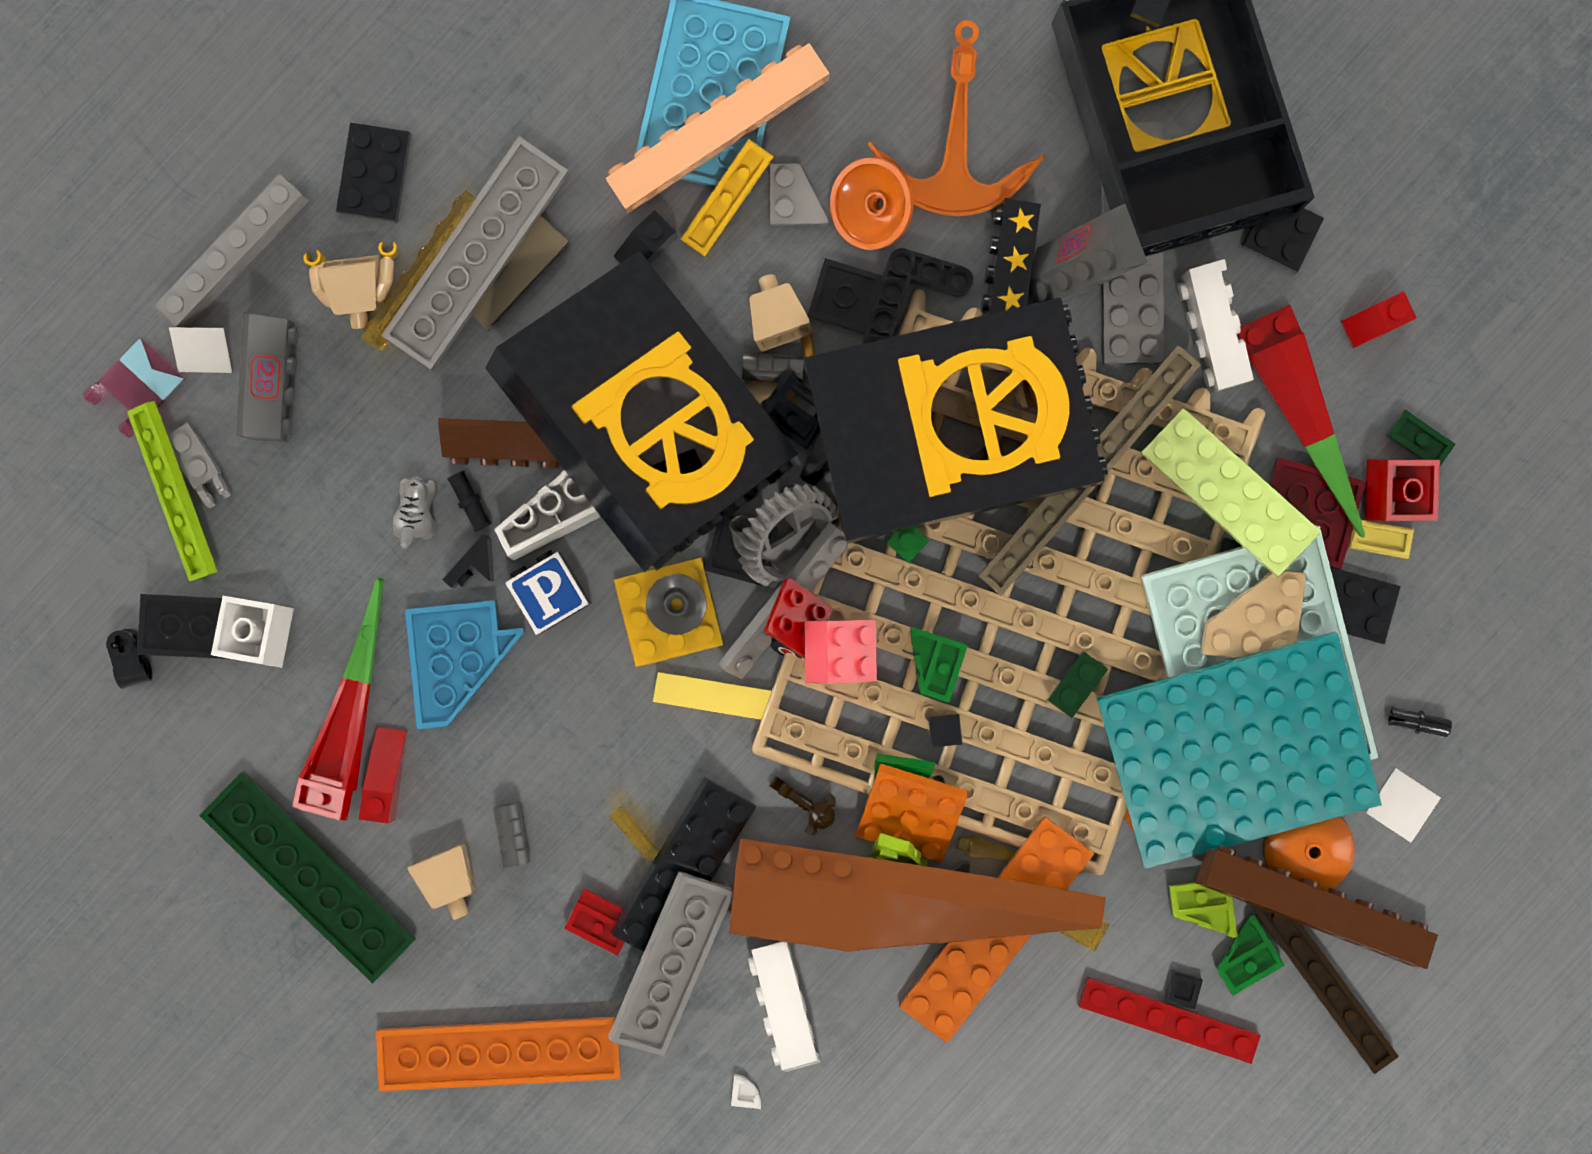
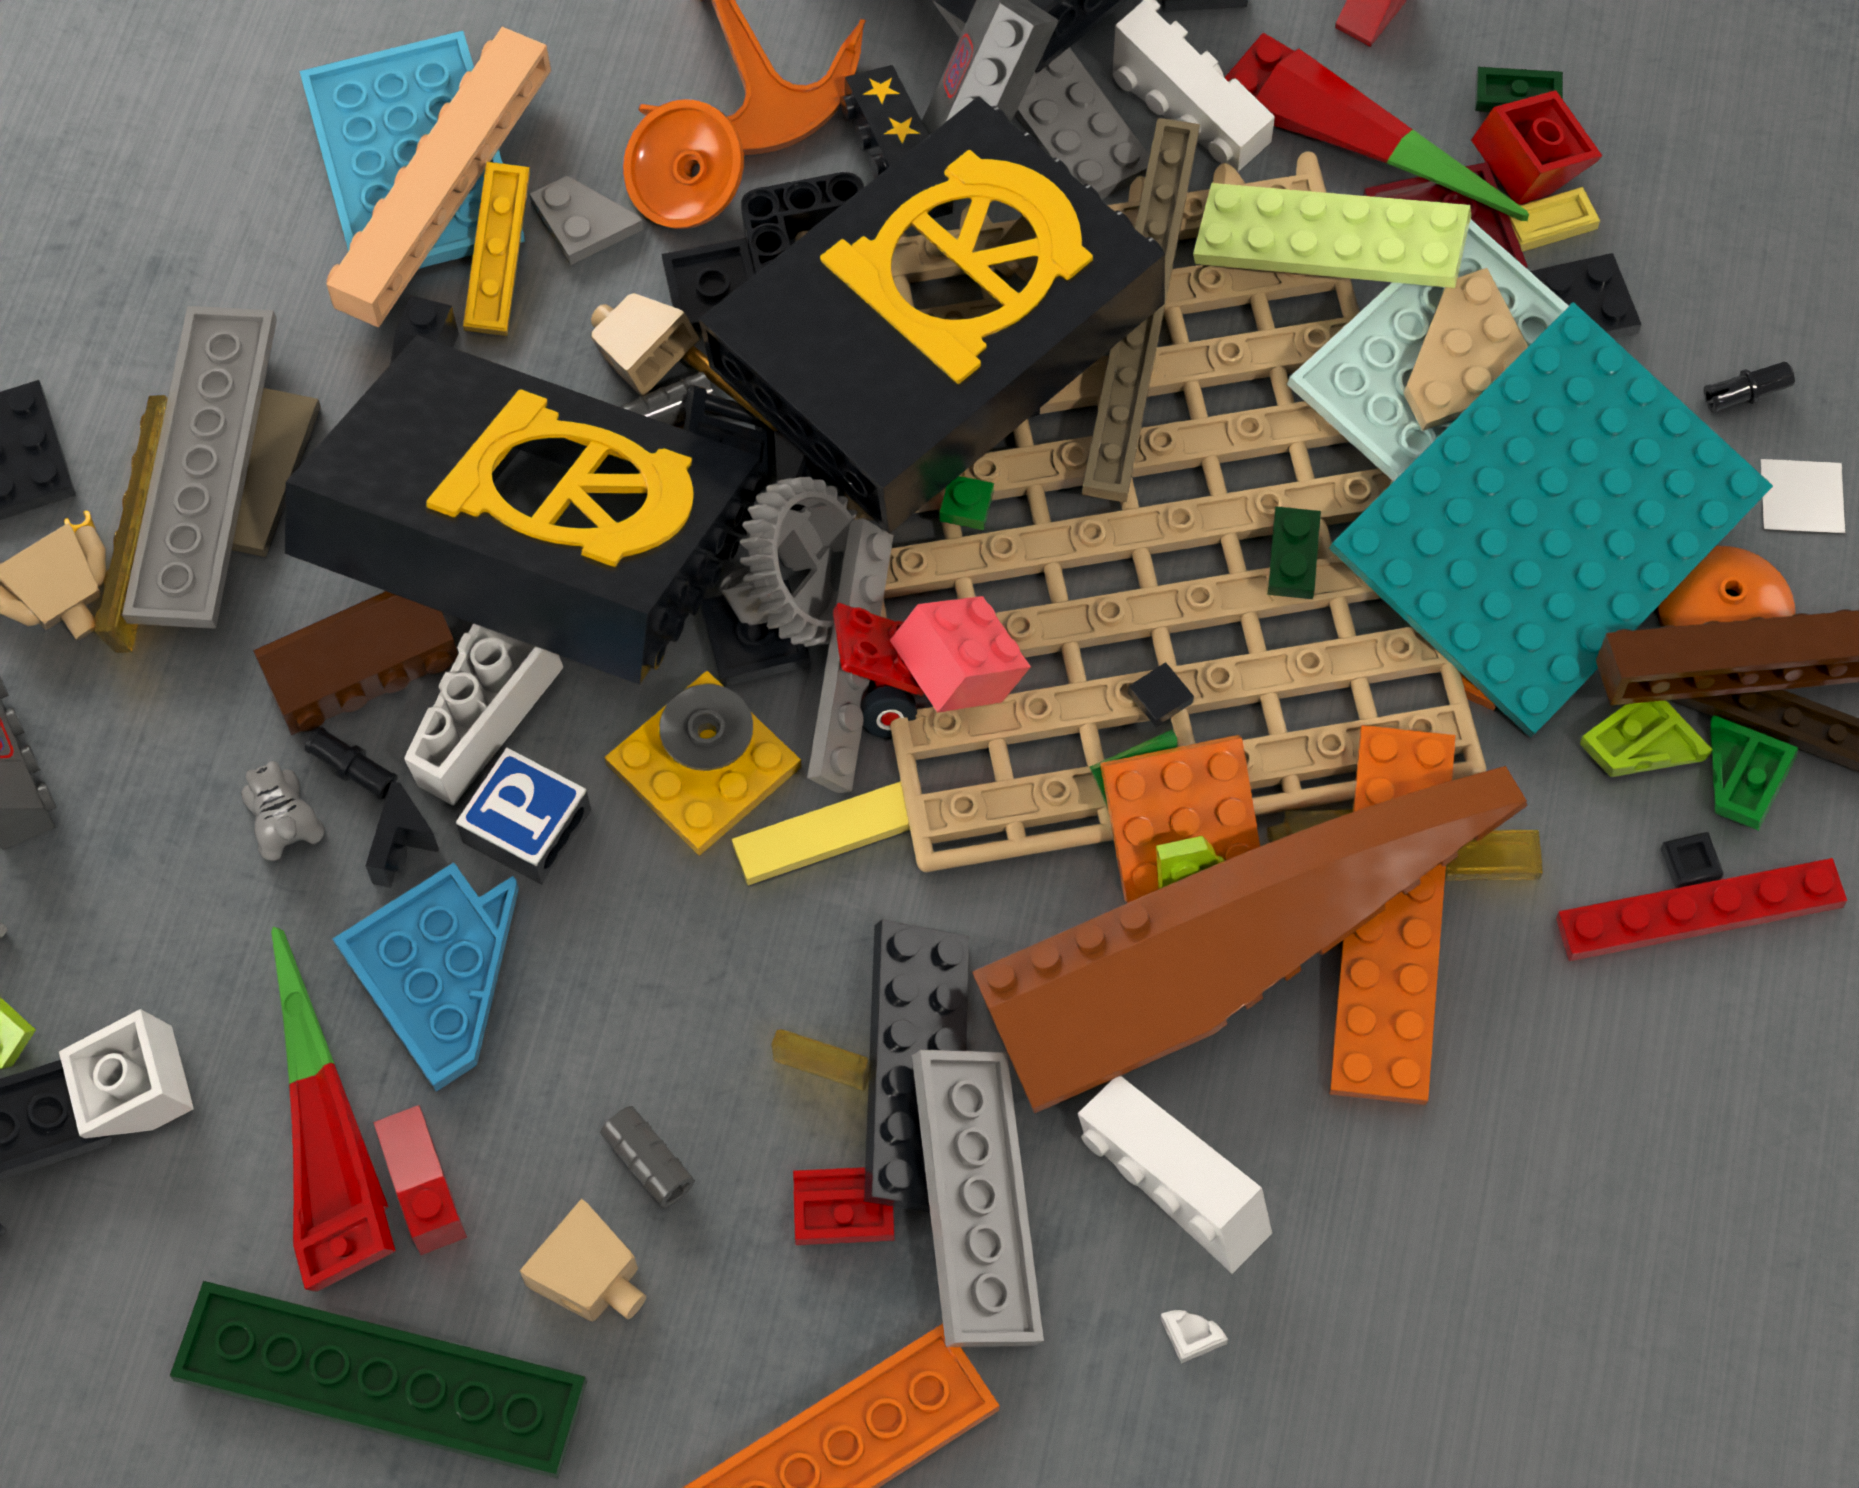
camera: 25 degrees left, 25 degrees down
dark brown piece [769,776,836,836] -> none
green wing [910,627,968,703] -> none

